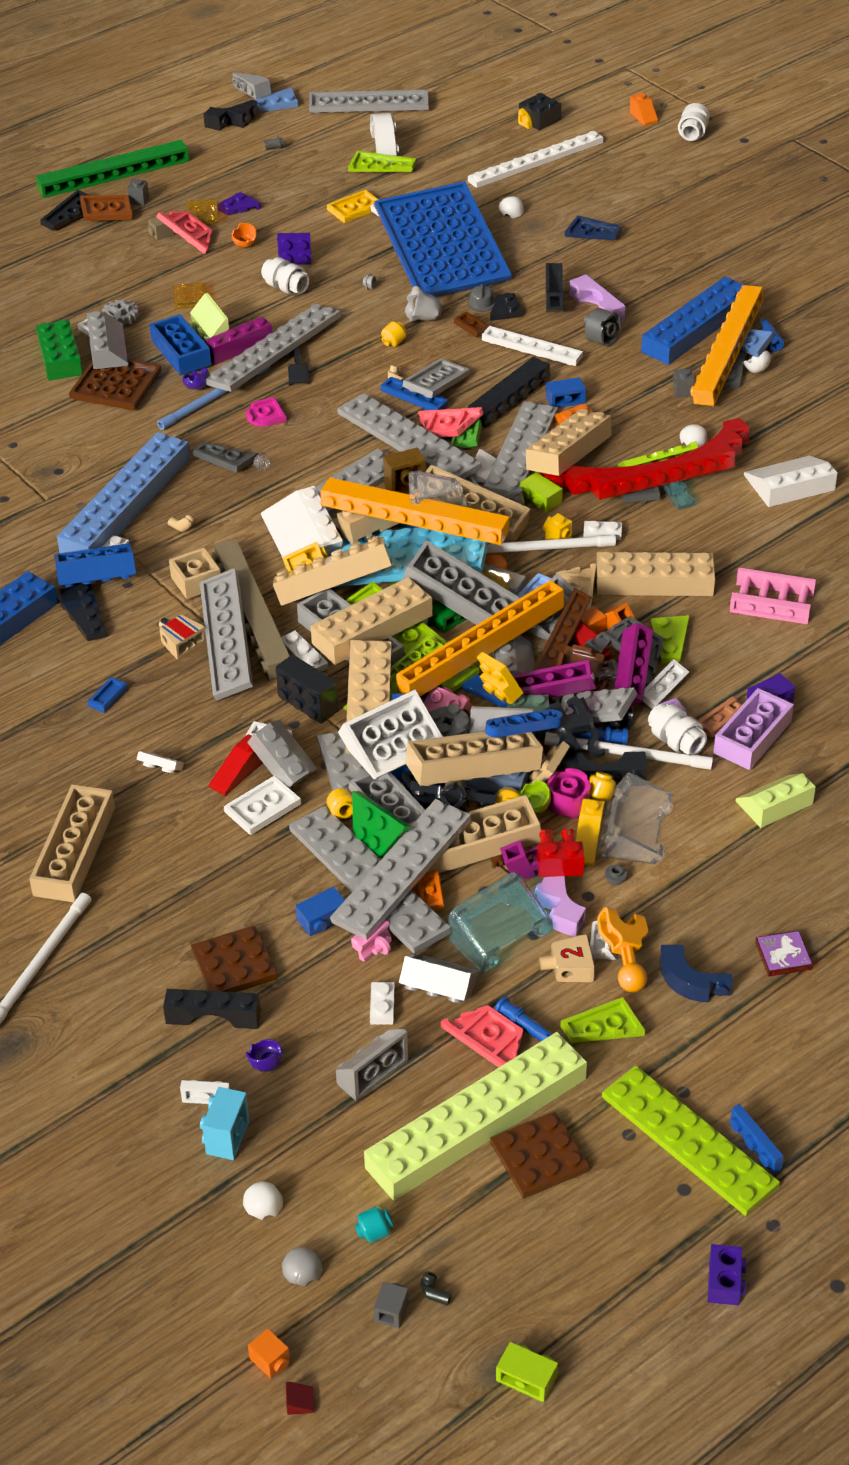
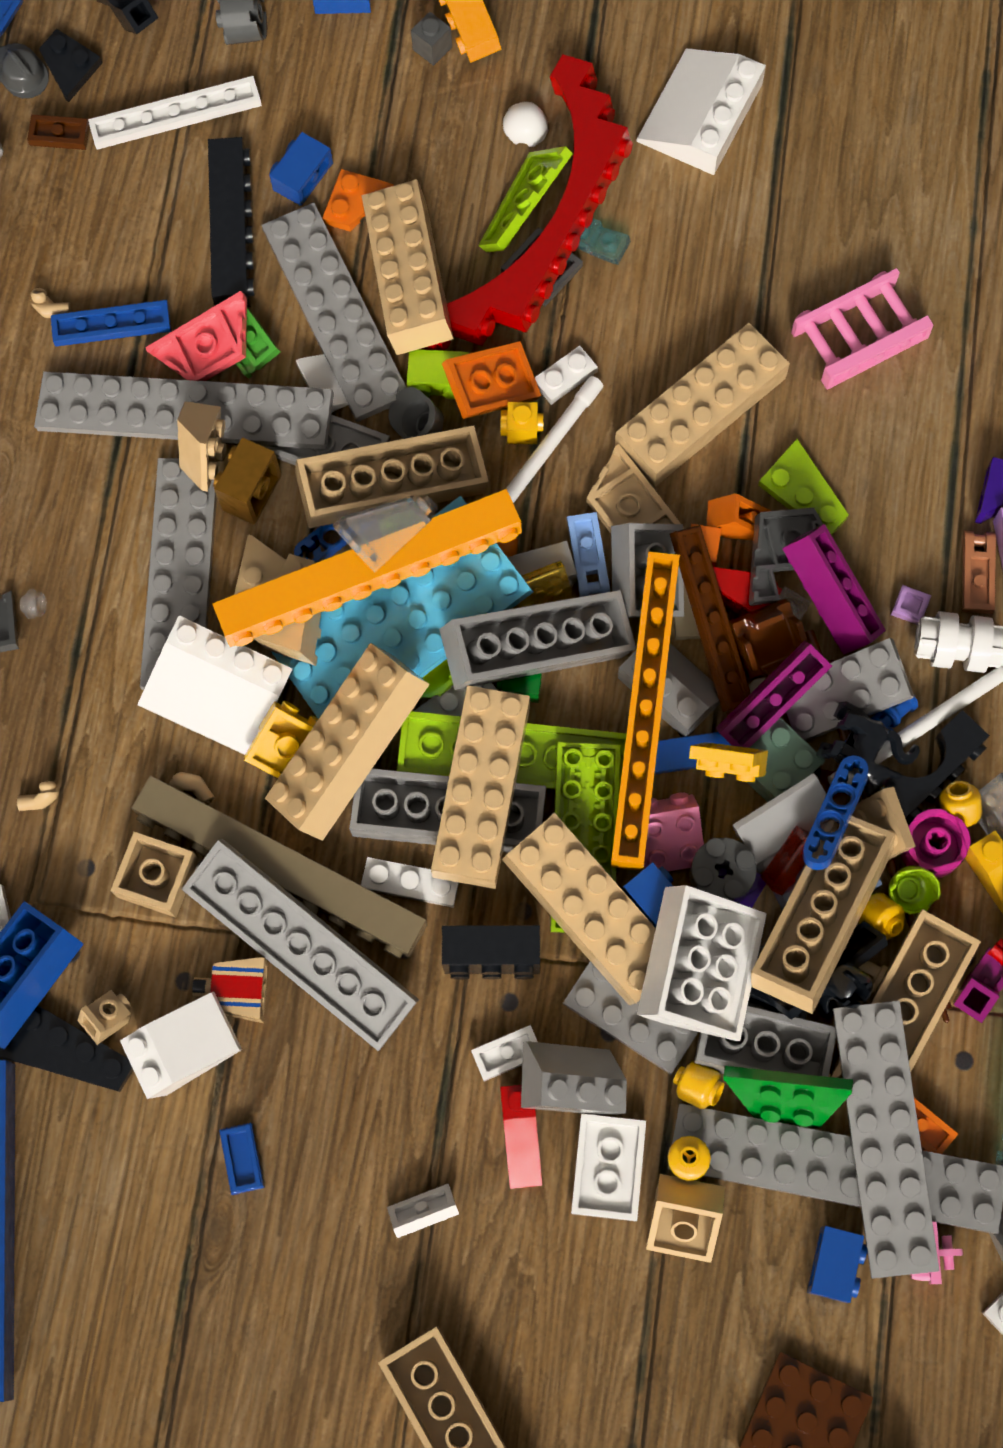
camera: 40 degrees left, 30 degrees up
light grey plate [403,358,470,398] -> none
white plate [643,659,689,709] -> none
none -> tan brick [77,990,131,1045]
none -> white slope [120,992,242,1099]
none -> tan arm [169,772,215,805]
none -> tan slope [177,401,226,492]
none -> orange plate [442,341,541,419]
none -> tan slope [646,1174,725,1263]
none -> yellow head [667,1136,711,1181]

